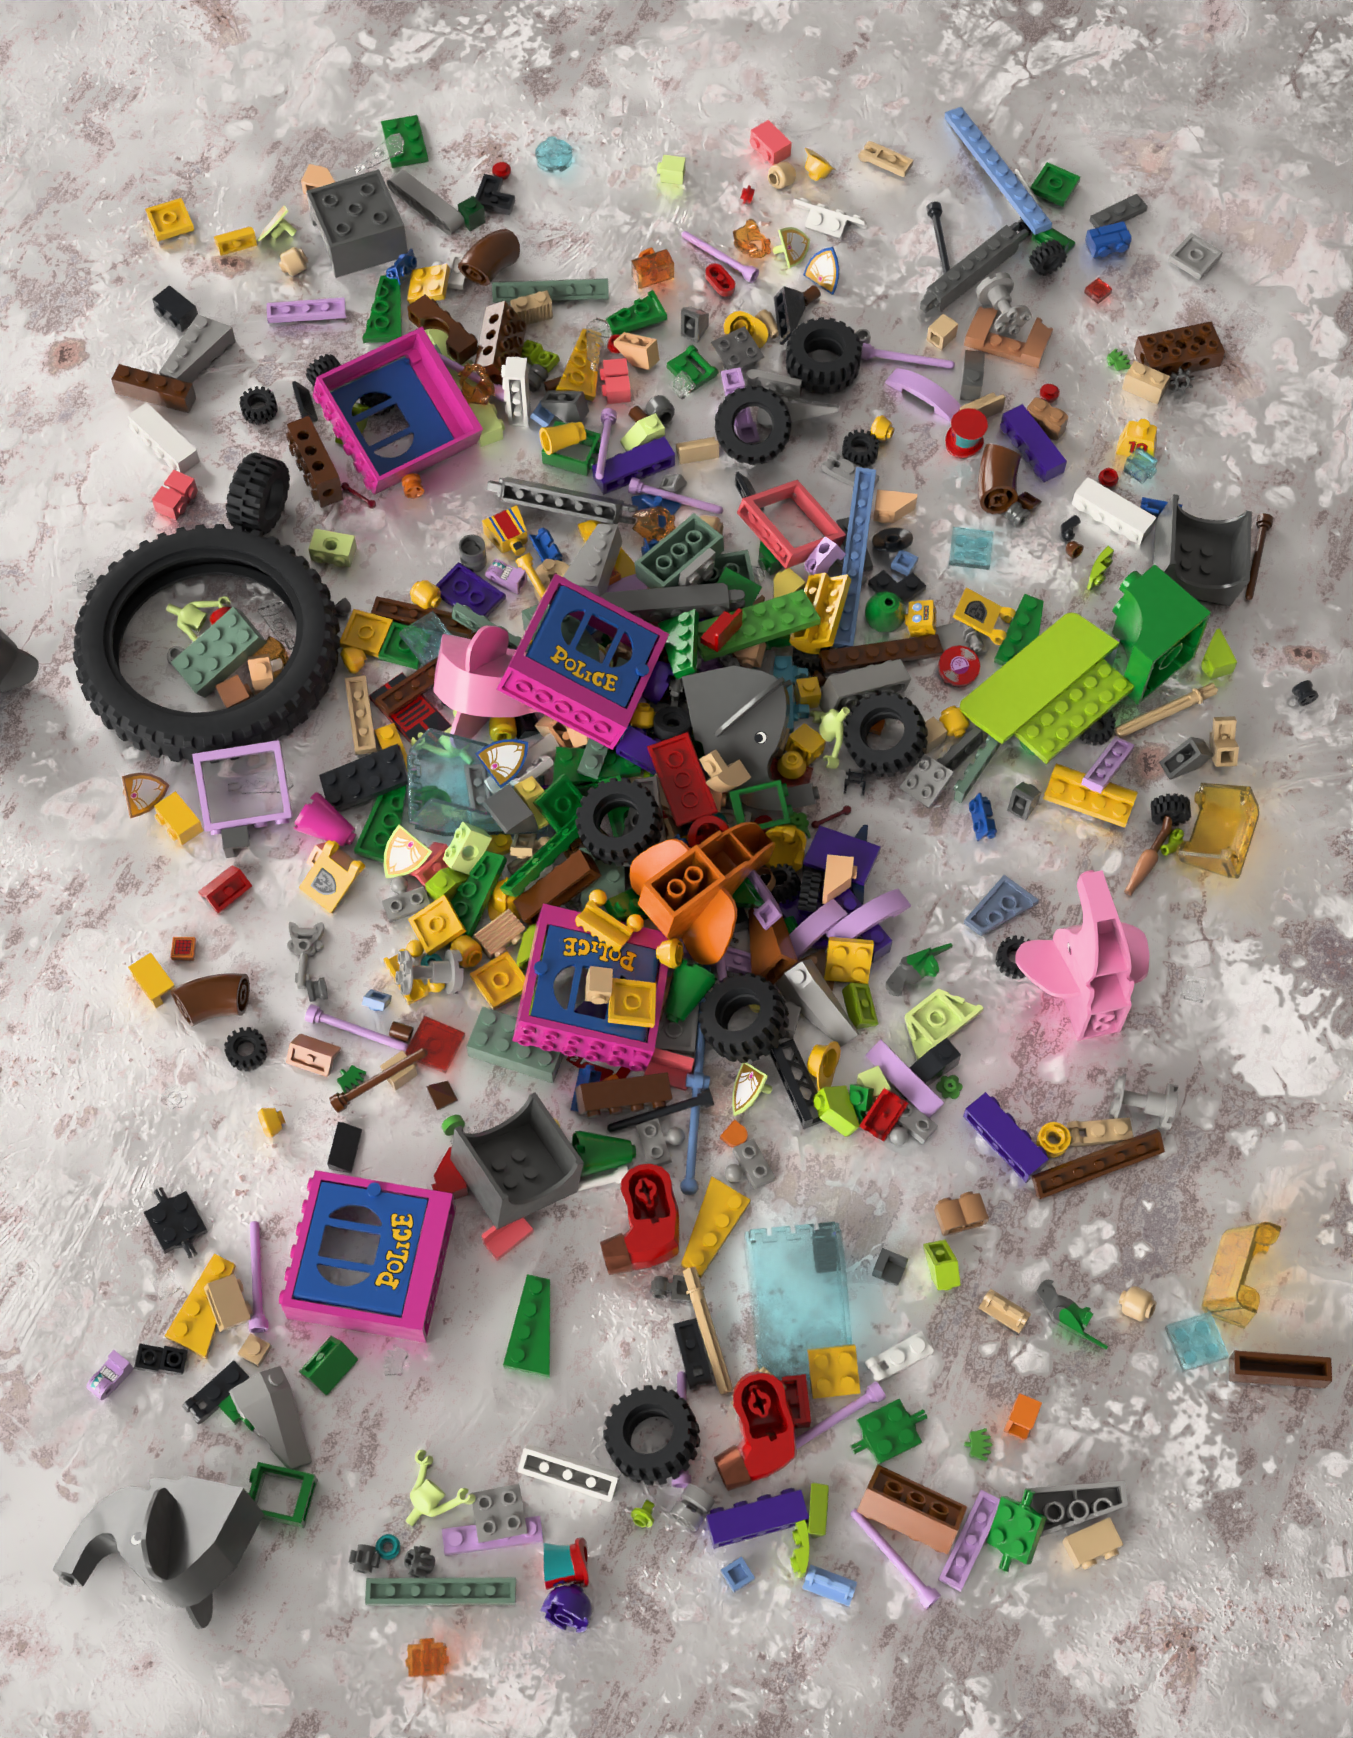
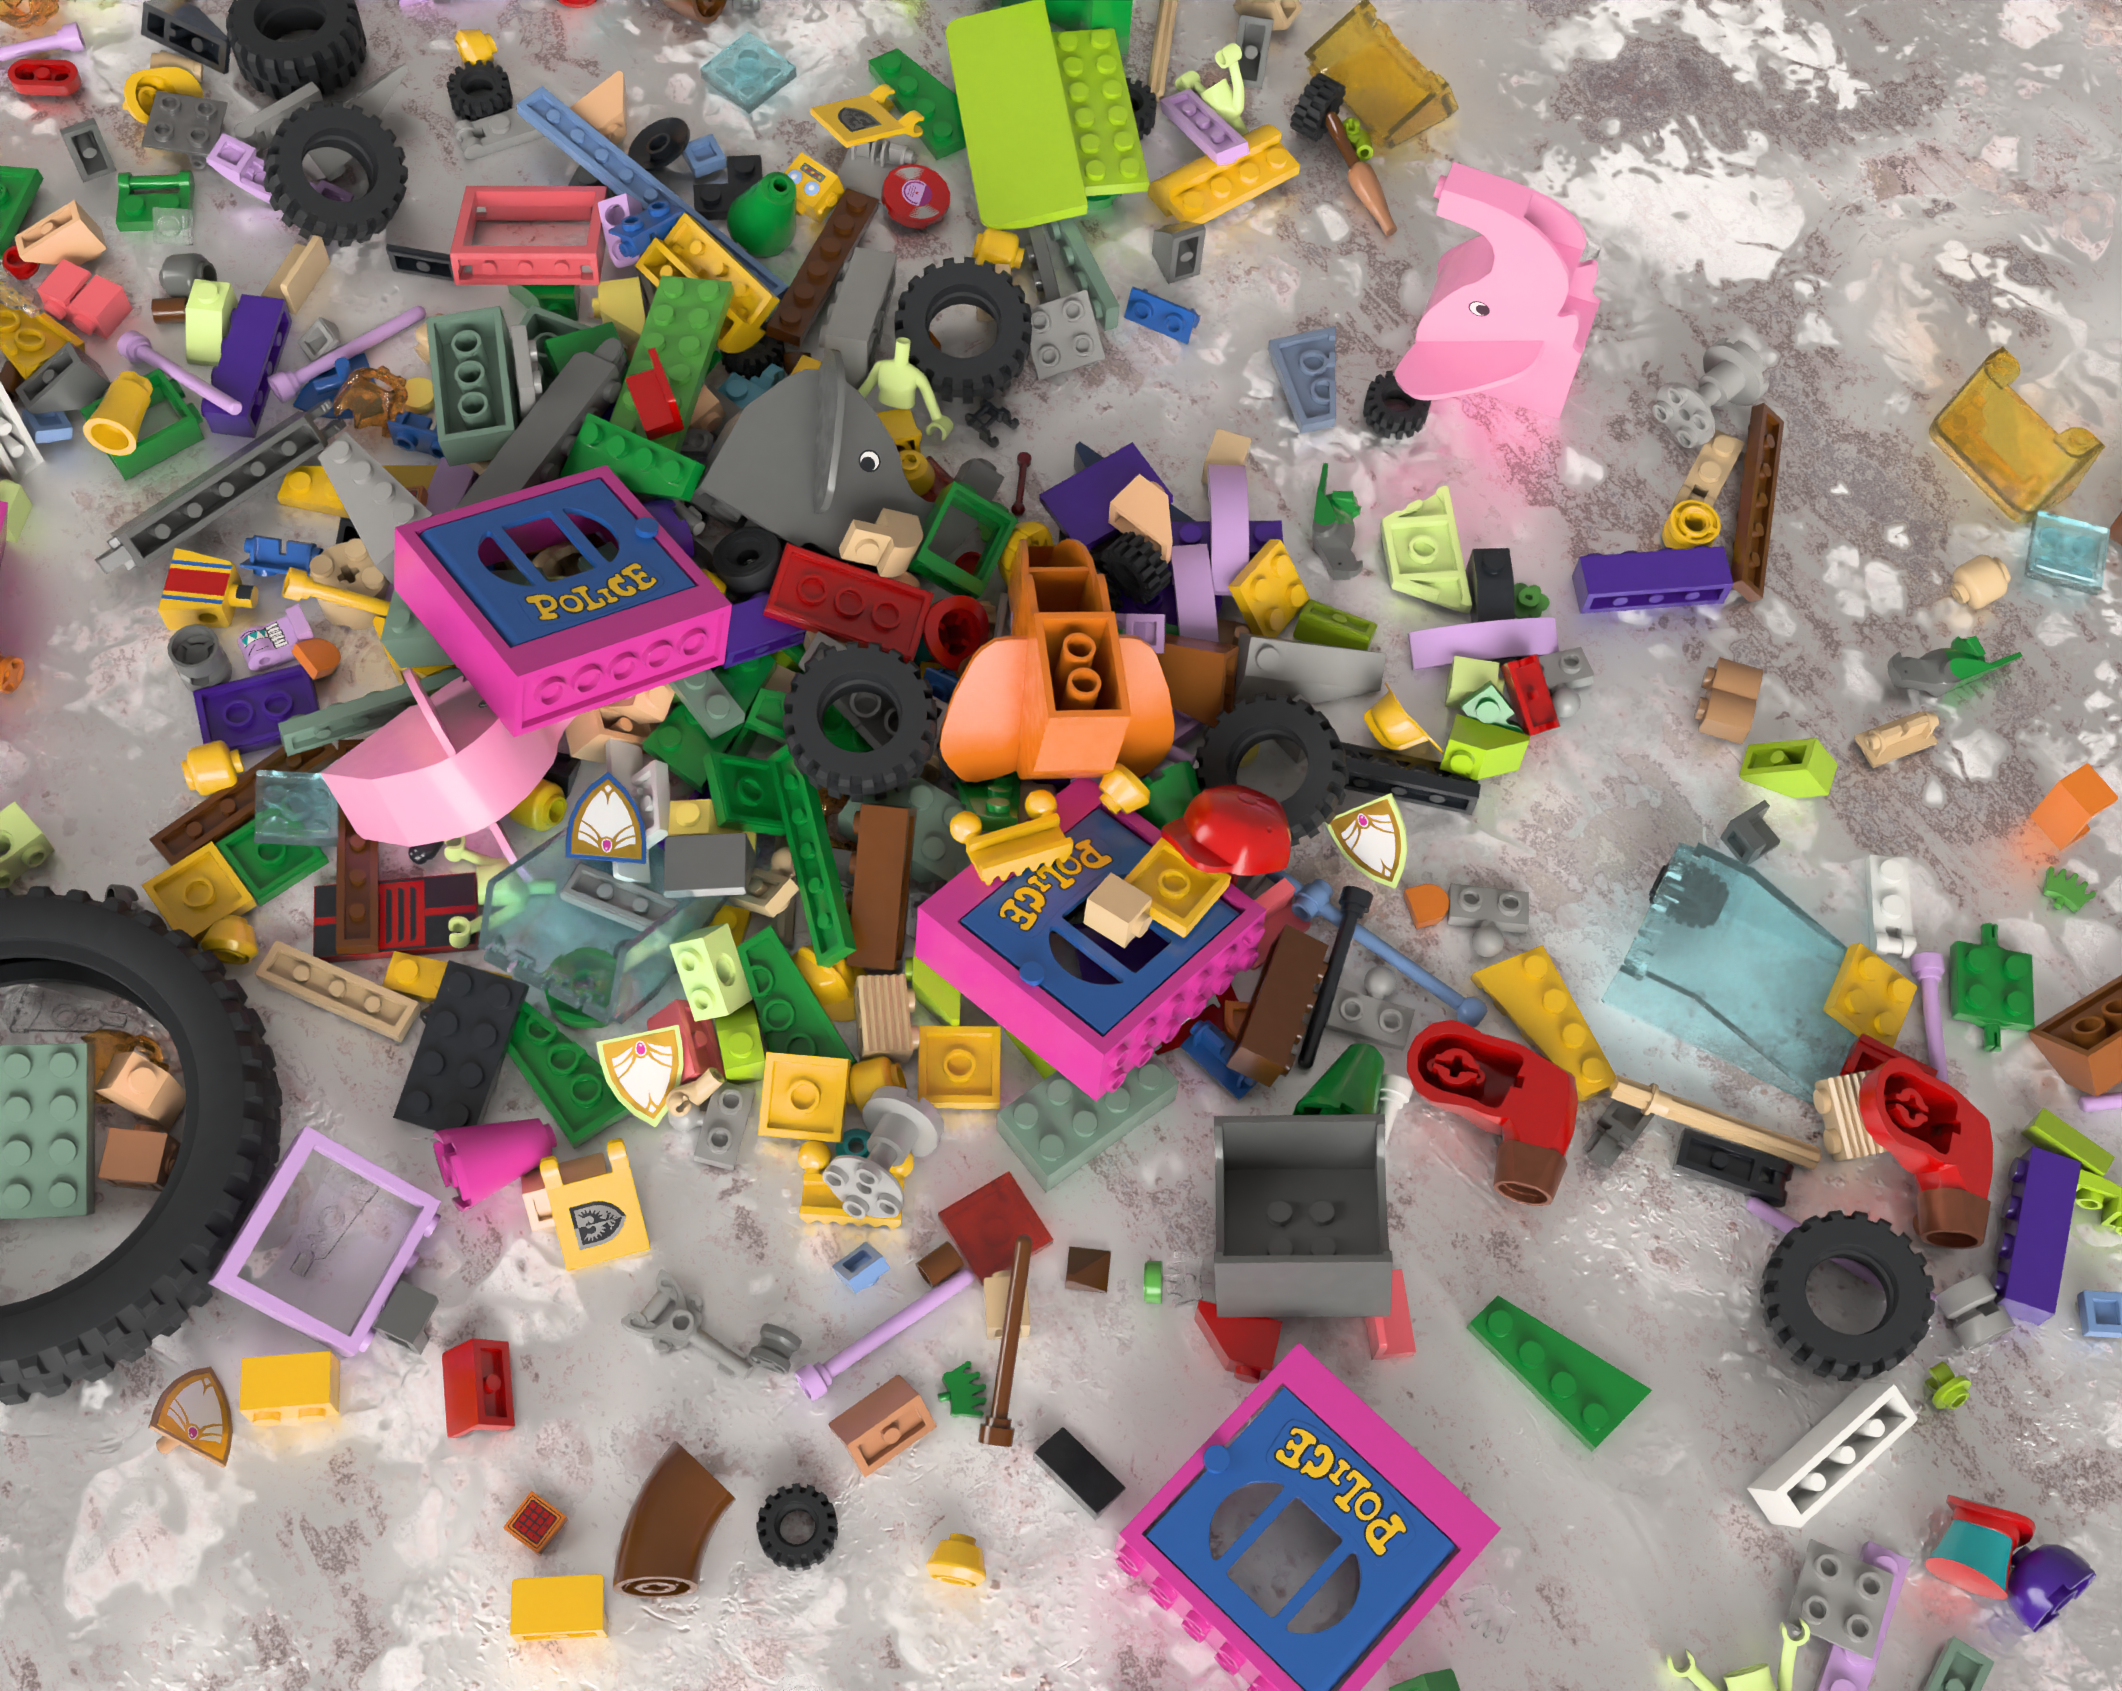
camera: 60 degrees left, 0 degrees up
none -> orange tile [291,638,341,680]
none -> blue hinge [608,201,685,258]
none -> tan arm [665,1067,725,1116]
none -> red piece [1160,784,1292,887]
none -> yellowish green piece [1174,43,1249,136]
none -> tan brick [1201,428,1252,485]

